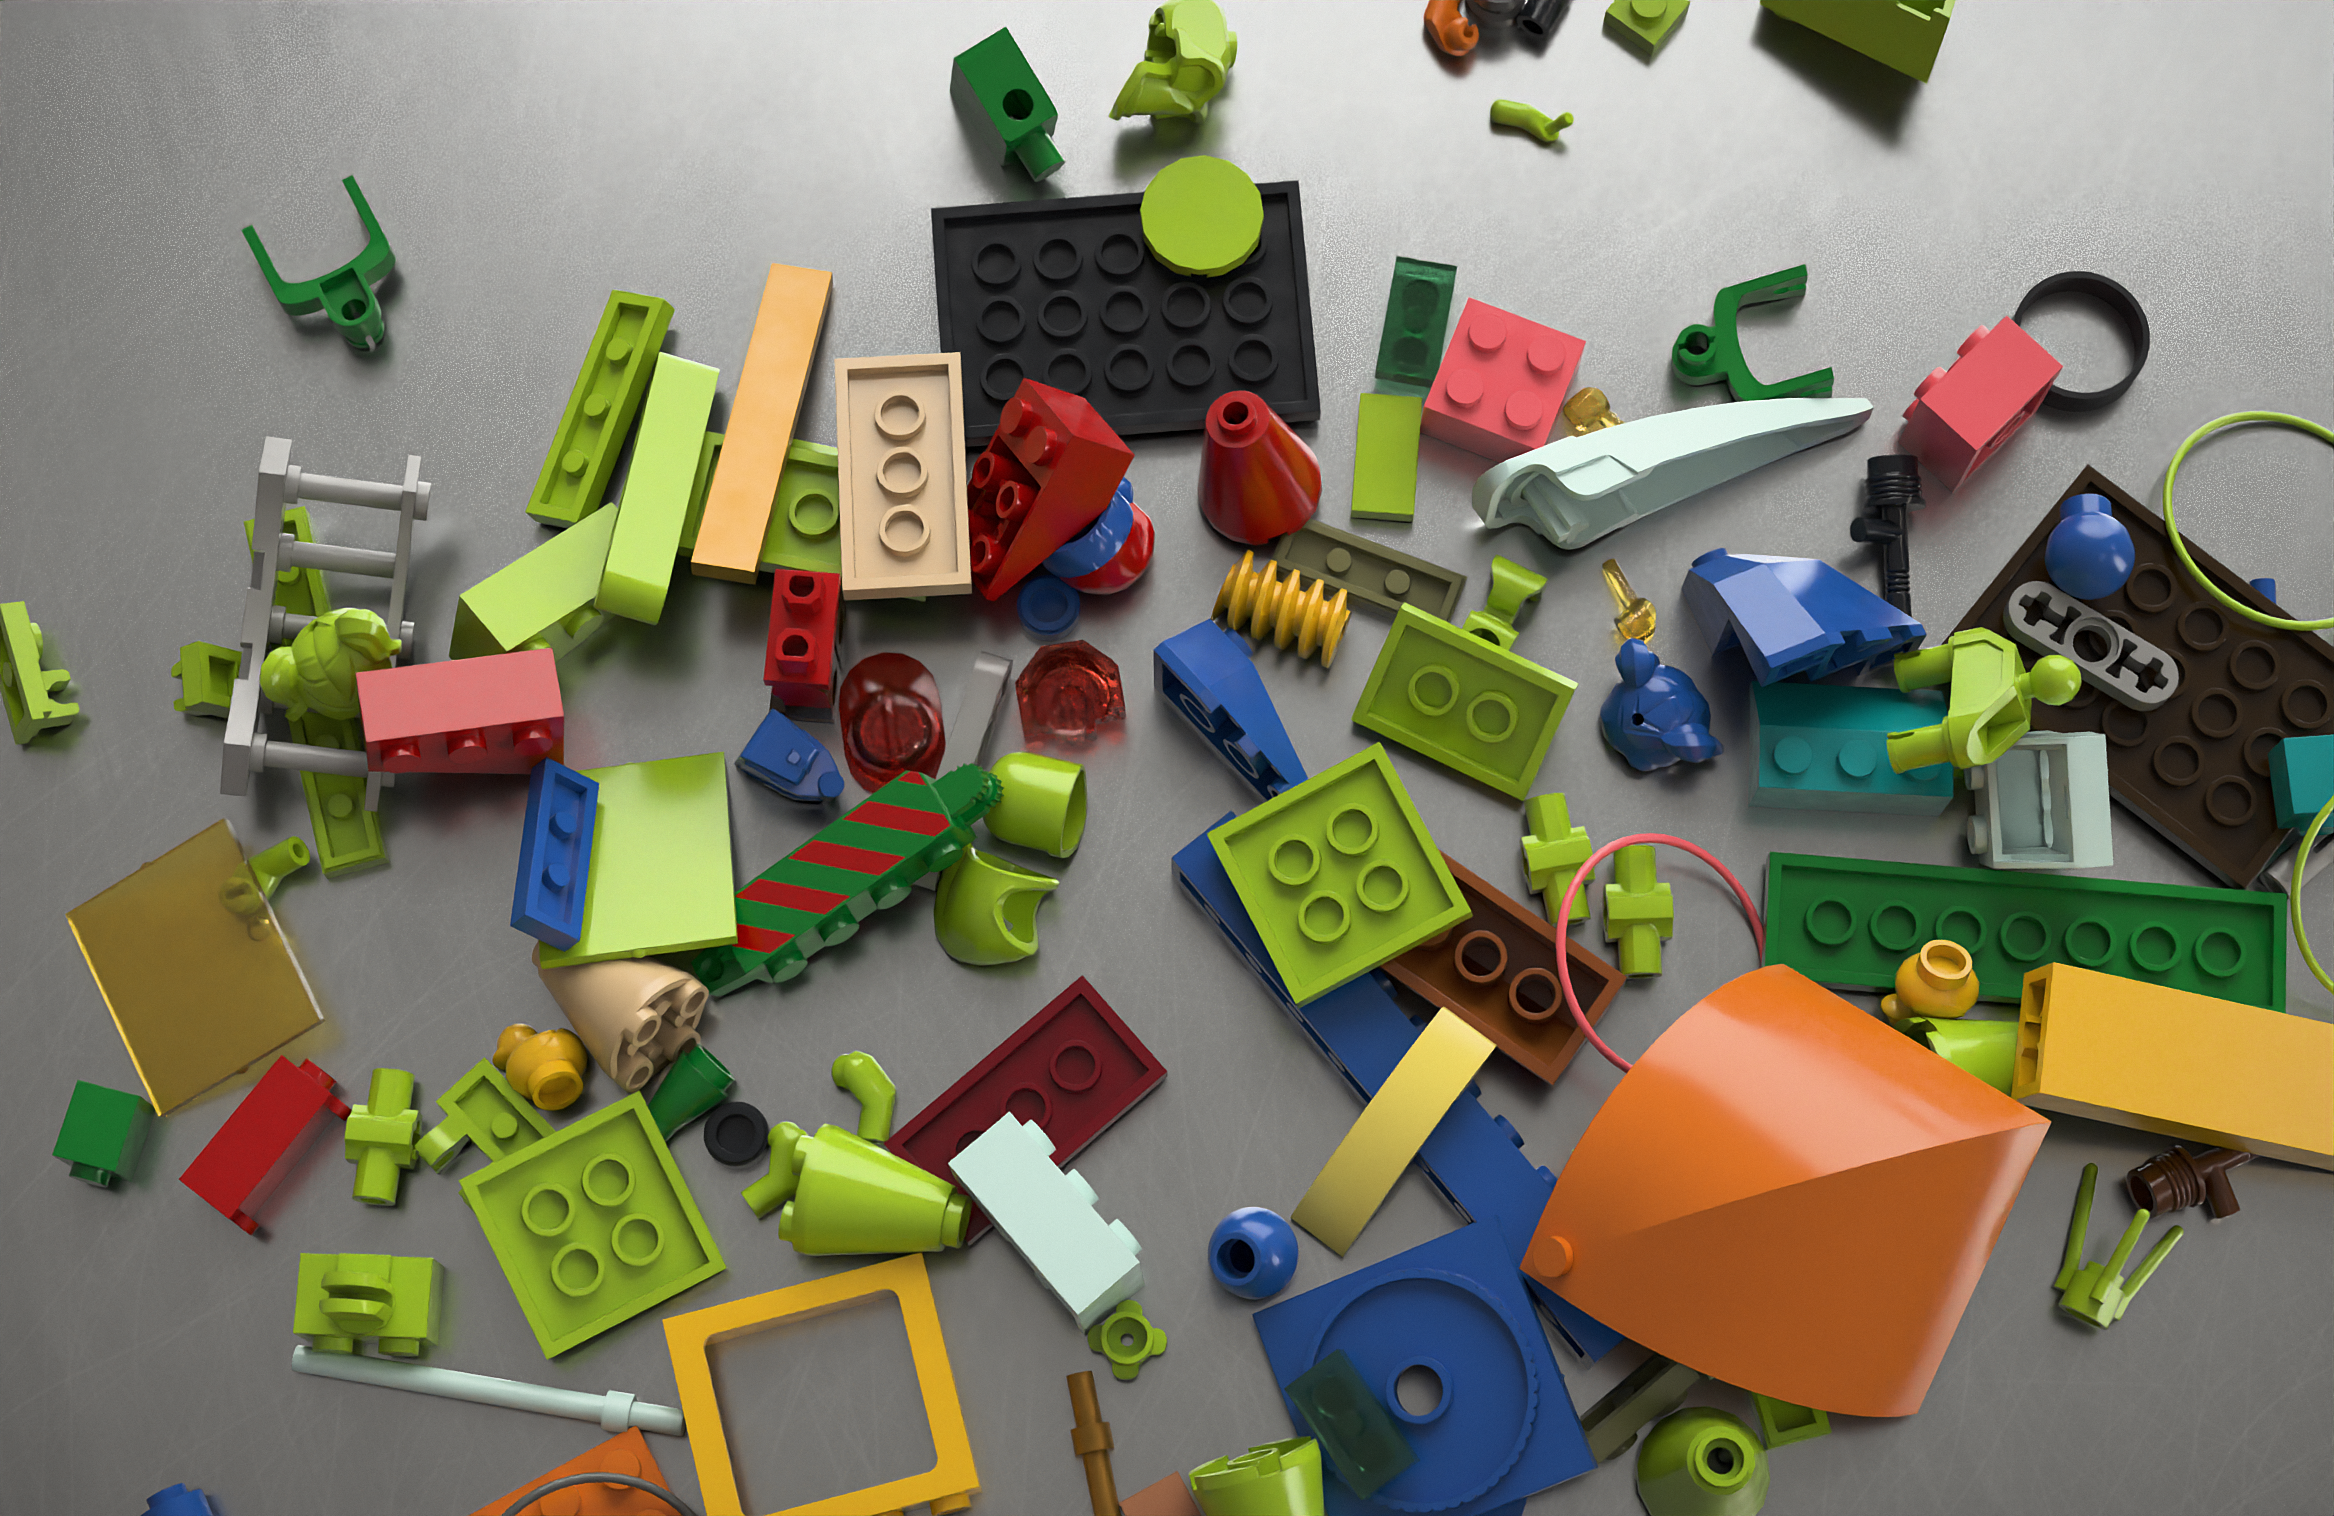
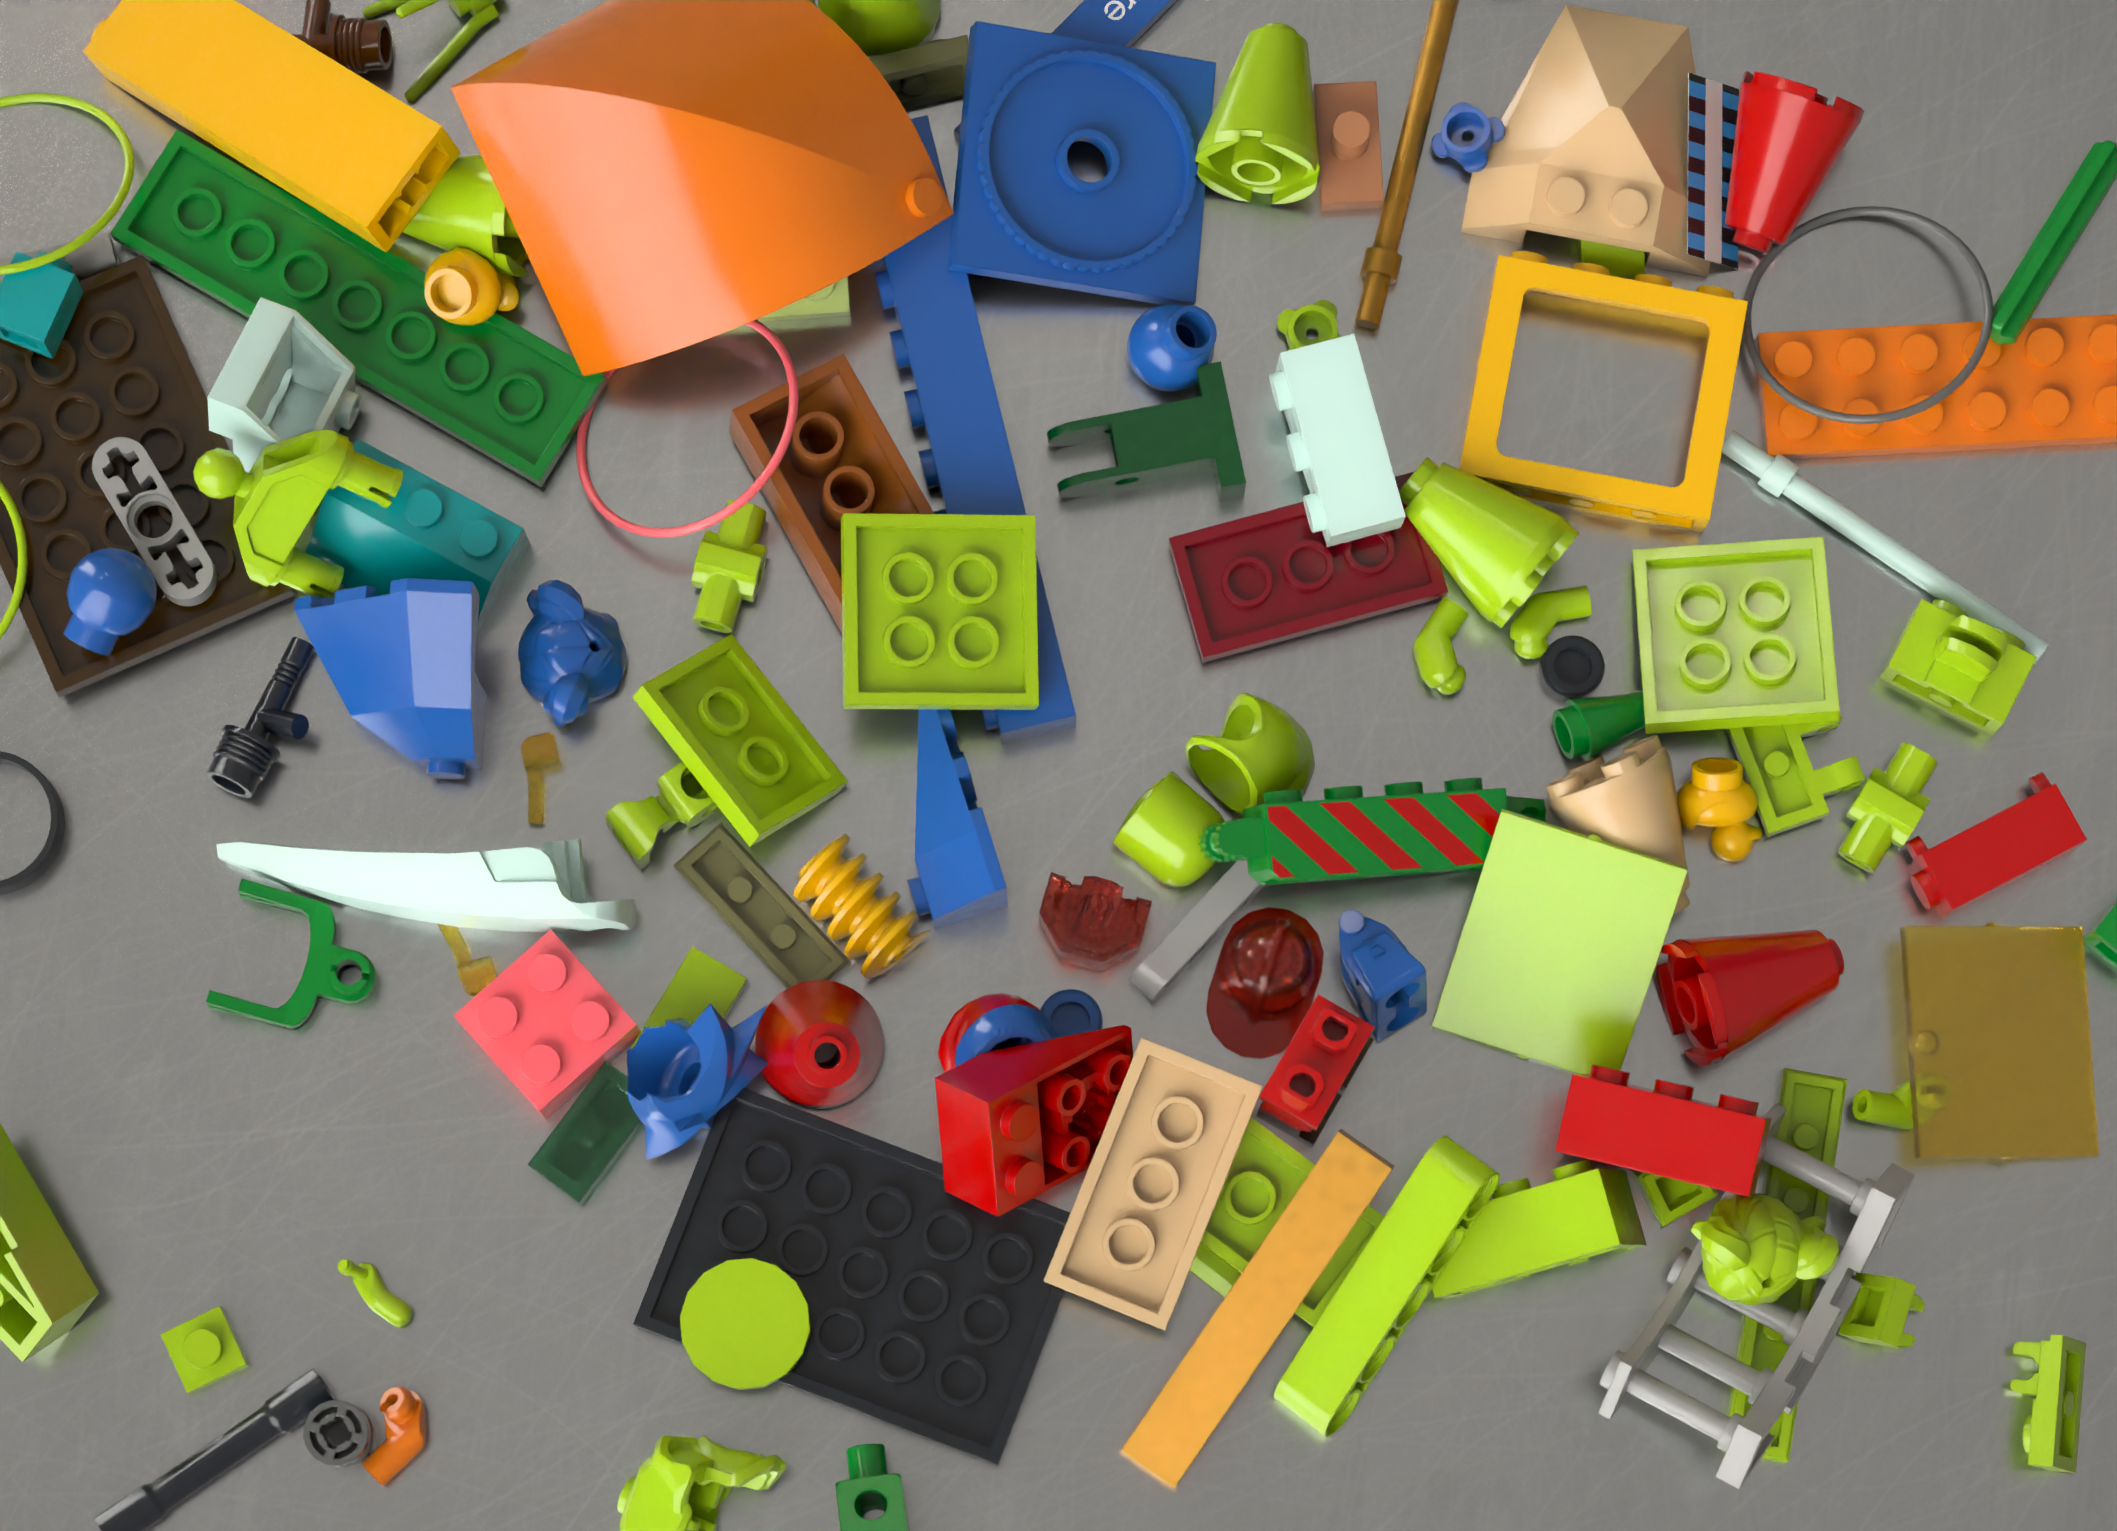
camera: 155 degrees left, 5 degrees up
blue plate [510,757,599,952] -> none
lime plate [525,289,675,529] -> none
clear green plate [1284,1349,1420,1500] -> none
light yellow slope [1290,1006,1497,1257] -> none
lime axle [1602,845,1674,979] -> none
coral brick [1898,316,2063,492] -> none
none -> blue hair [627,1003,768,1159]
none -> dark green piece [1047,361,1246,502]
none -> red cone [1656,930,1844,1067]

